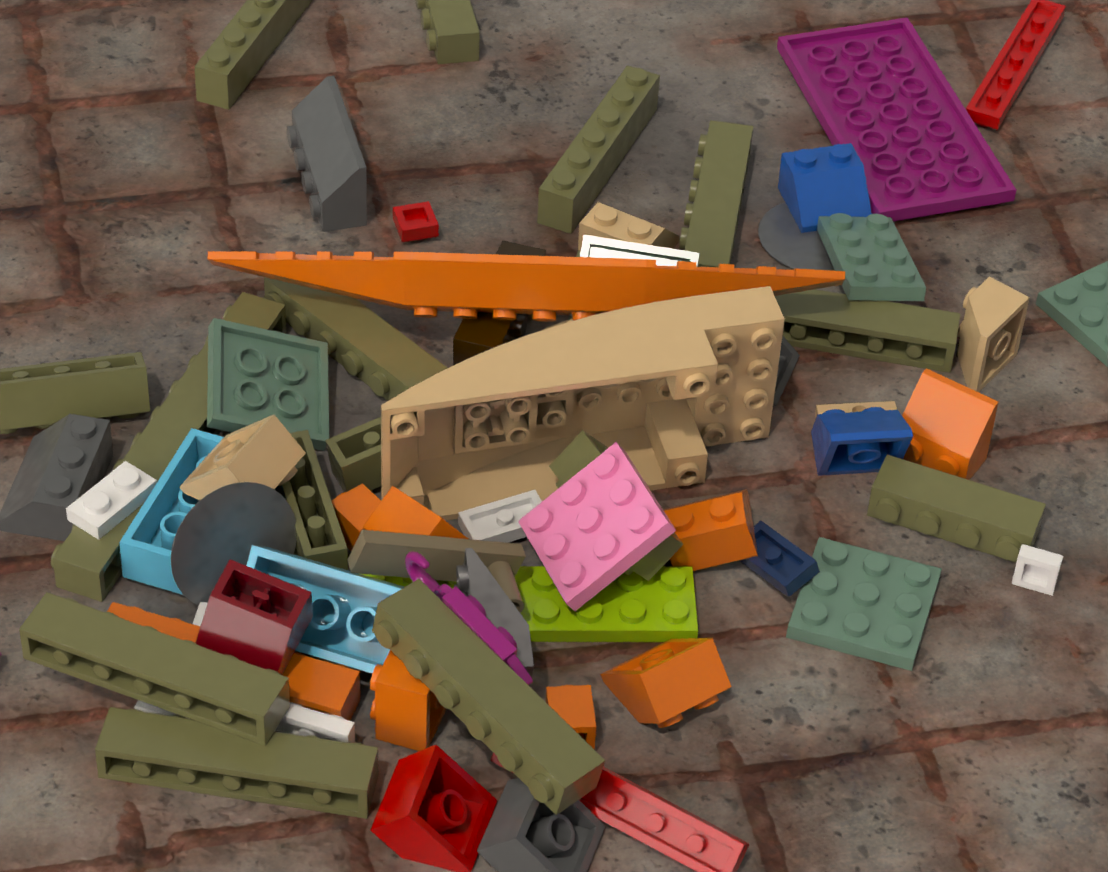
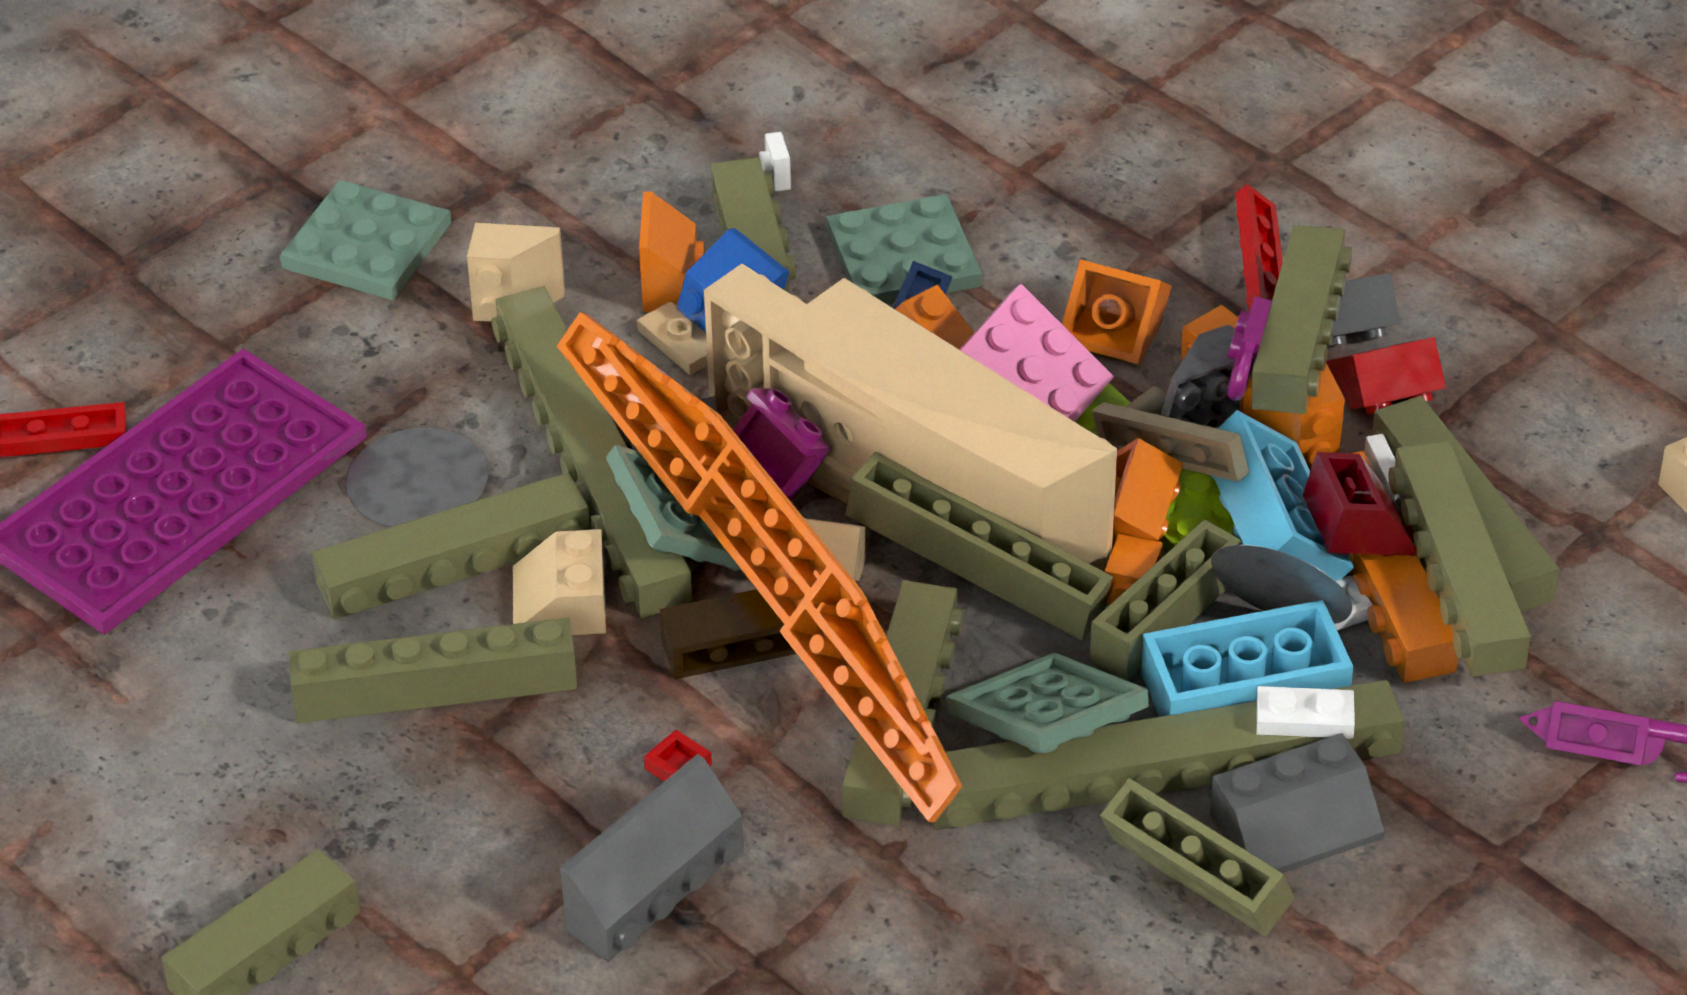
camera: 120 degrees left, 0 degrees up
tan slope [179,415,306,500] -> none
blue slope [778,143,872,233] -> none
sand green plate [817,213,926,301] -> none

